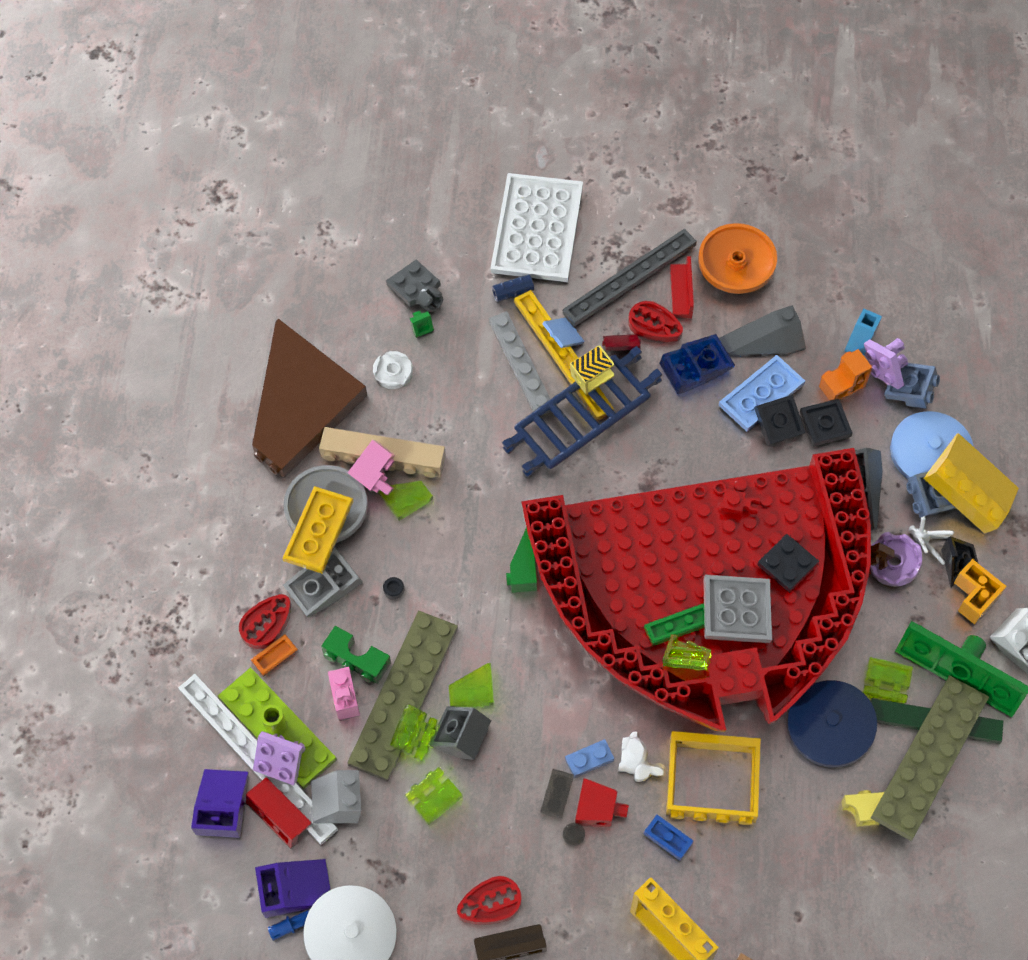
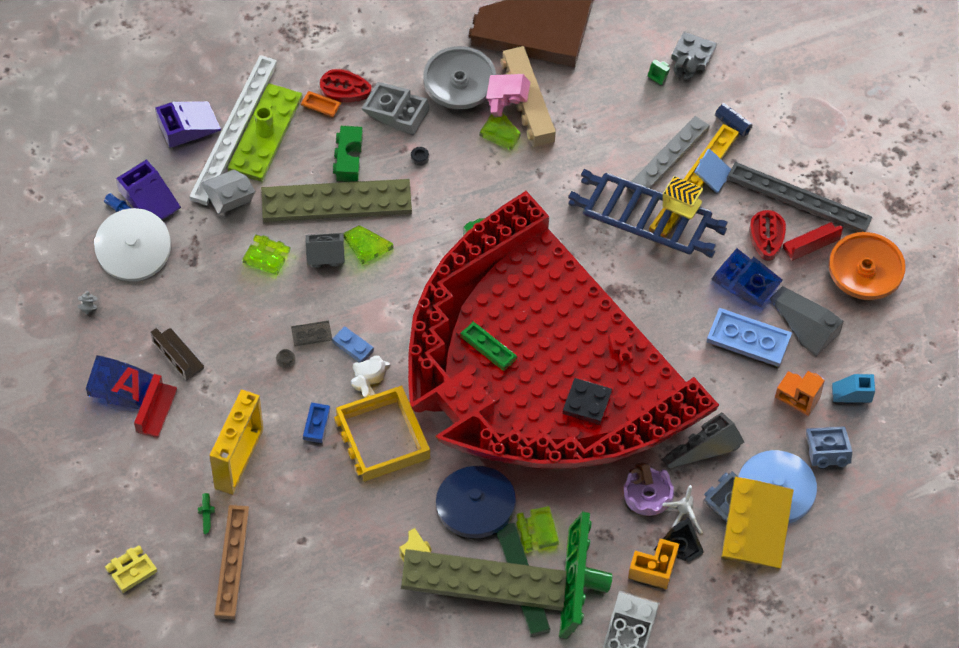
camera: 60 degrees right, 5 degrees down
red panel [246,778,311,849] -> none
lavender plate [253,731,305,786] -> none
yellow tile [282,486,354,574] -> none
bright pink hinge [328,667,360,721] -> none
white tile [373,351,413,389] -> none
clear neon green plate [390,704,438,761] -> none
red piece [457,876,521,925] -> none
white plate [491,173,583,282] -> none
red torso [575,778,629,827] -> none
dark red piece [602,334,641,351] -> none
clear neon green wing [663,634,711,670] -> none
light grey plate [704,575,772,643] -> none
black plate [754,394,806,446] -> none
black plate [800,399,853,447] -> none
lavender plate [864,338,908,389] -> none

